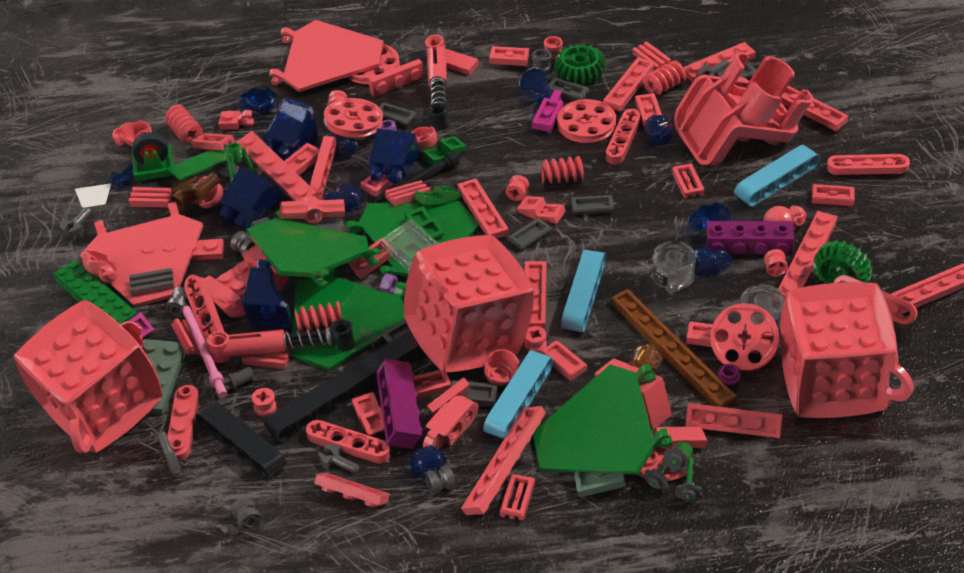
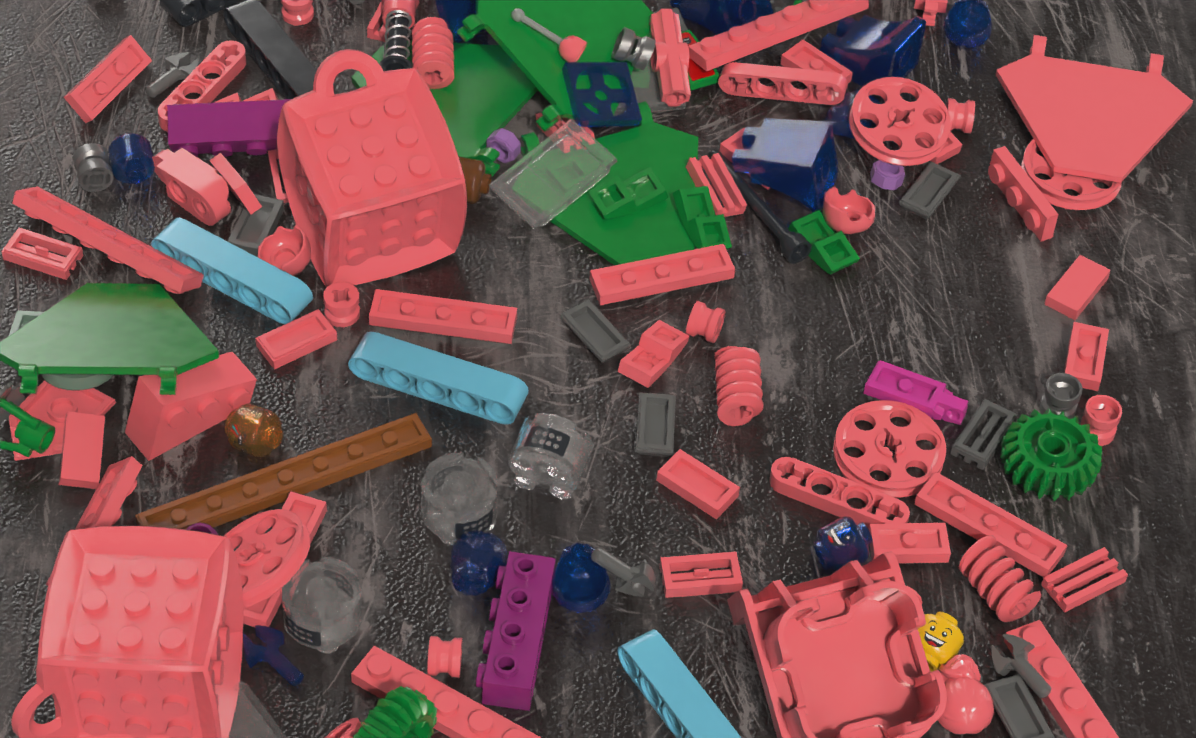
camera: 90 degrees right, 5 degrees up
clear blue hair [324,184,363,211] -> none
piece [425,35,451,130] -> none
clear blue hair [519,67,551,102] -> none
coral hair [763,206,806,231] -> none
none -> clear brick [508,413,594,499]
none -> hinge [511,8,588,66]
none -> clear blue piece [562,62,642,127]
none -> dark grey bar [591,547,656,597]
none -> flat silver wheel [612,27,656,70]
none -> coral tile [656,449,740,519]

